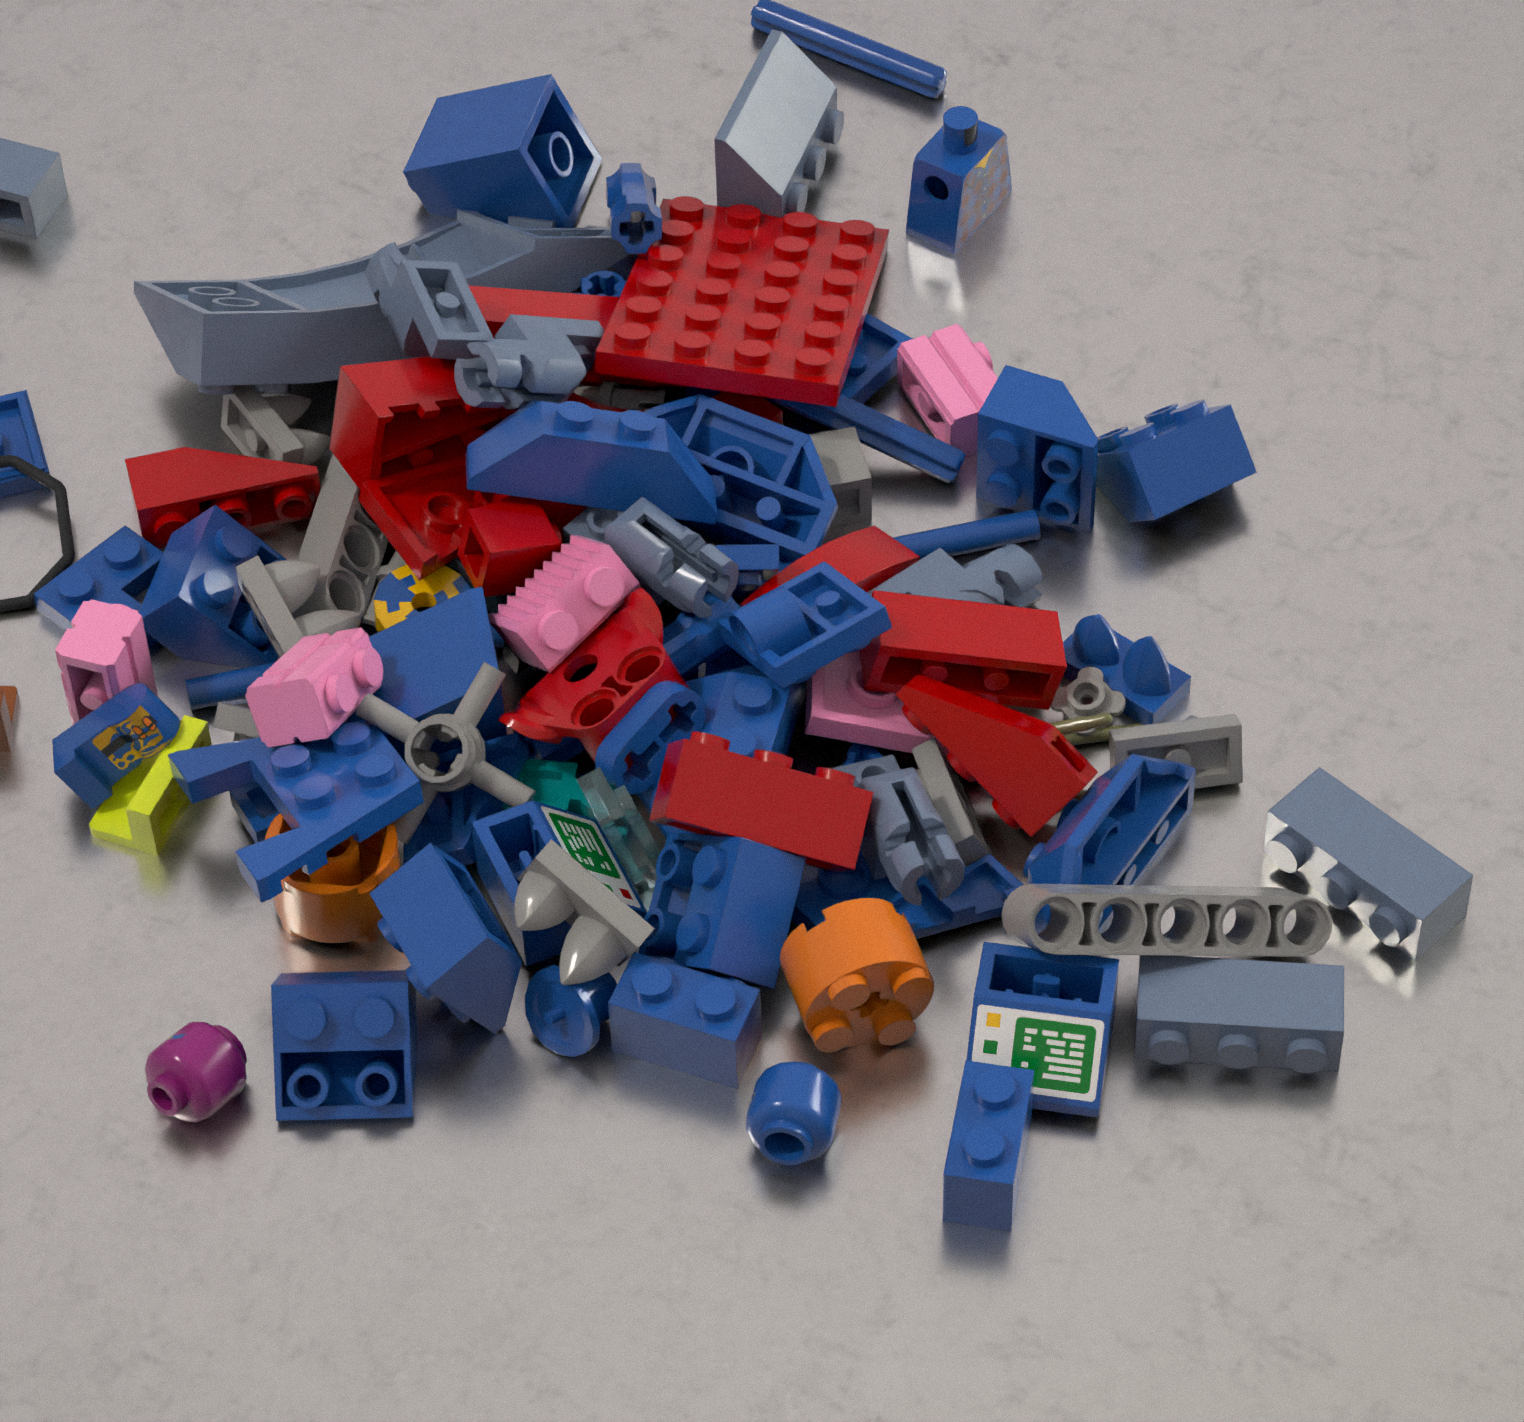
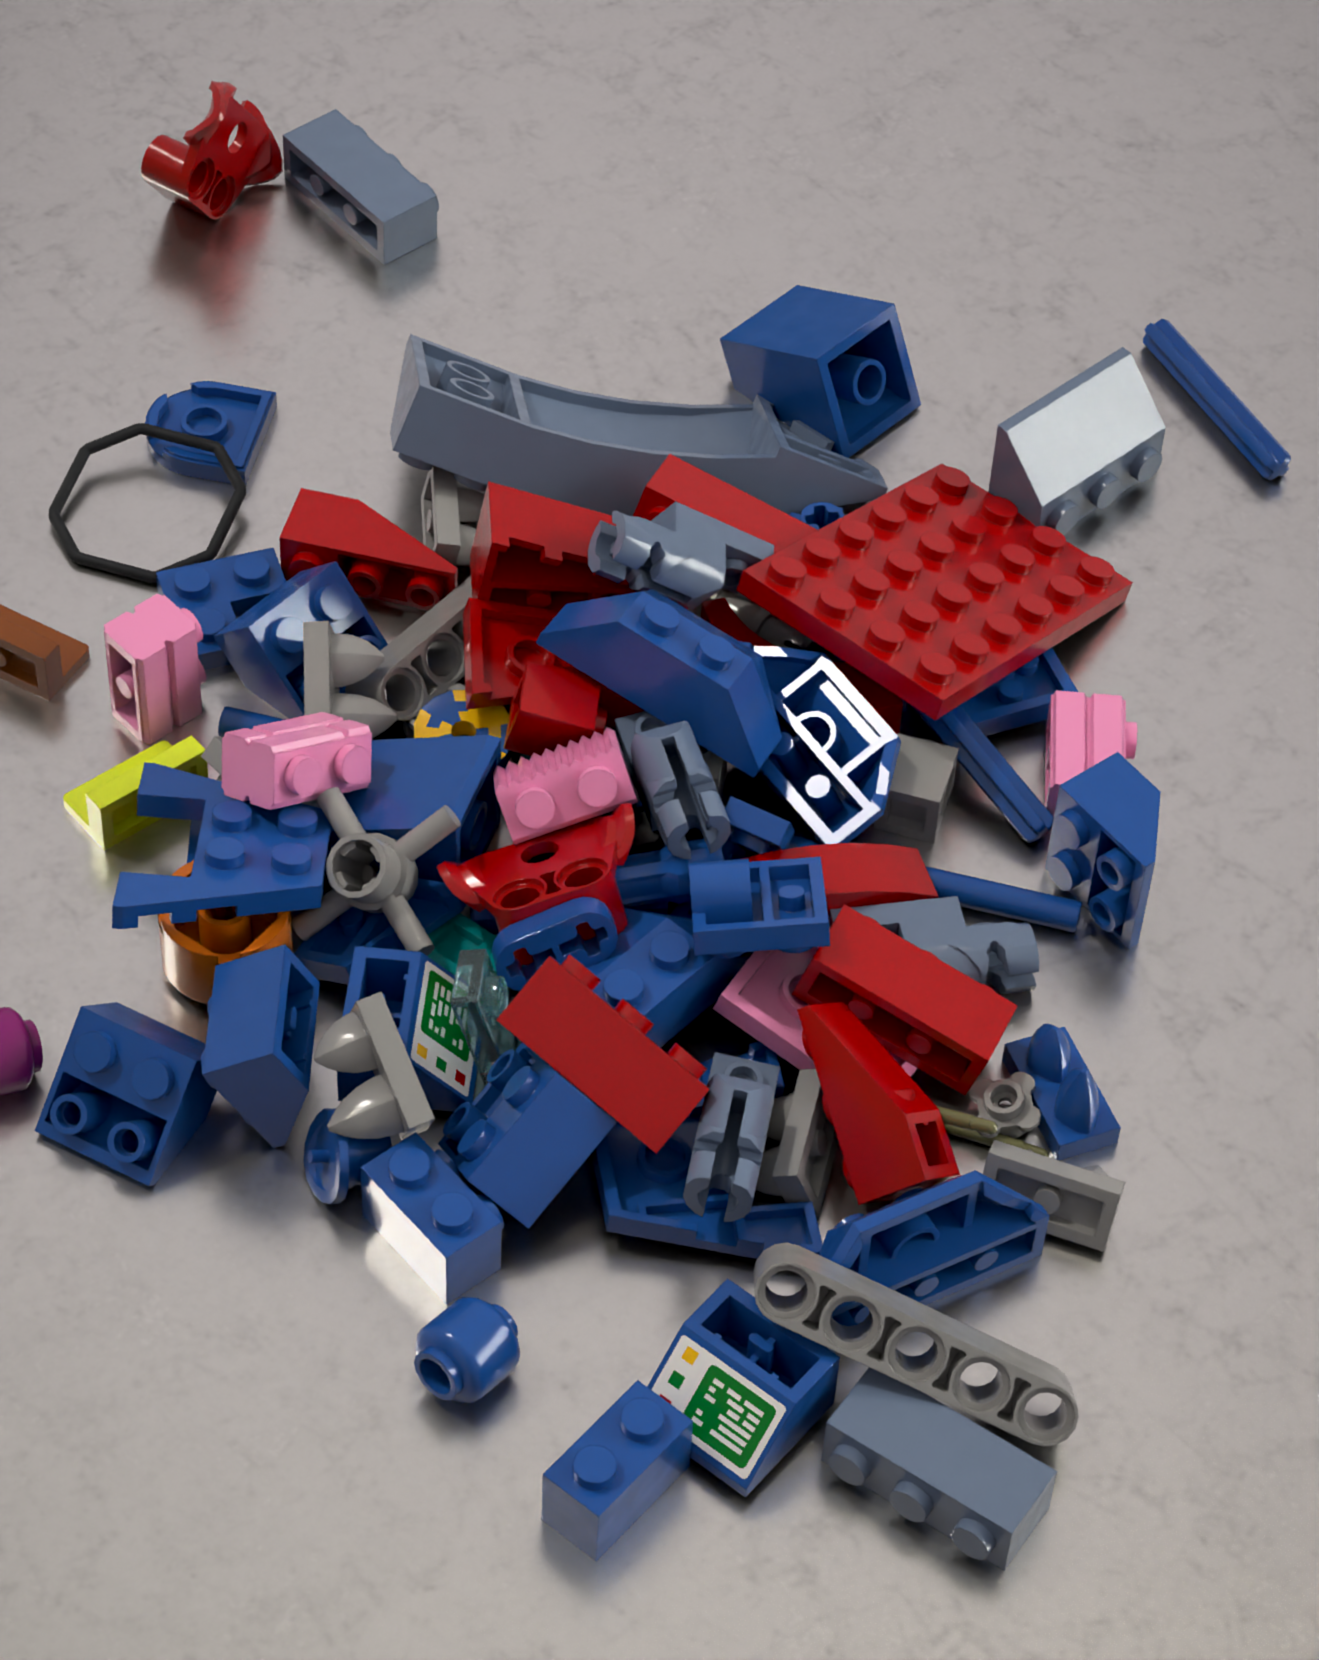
camera: 25 degrees right, 0 degrees up
blue leg [52,683,181,809] -> none
sand blue plate [365,242,494,360] -> none
blue axle [606,163,662,254] -> none
orange brick [780,898,934,1053] -> none
blue torso [906,106,1012,254] -> none
blue slope [1096,399,1257,522] -> none
sand blue brick [1263,767,1473,961] -> none

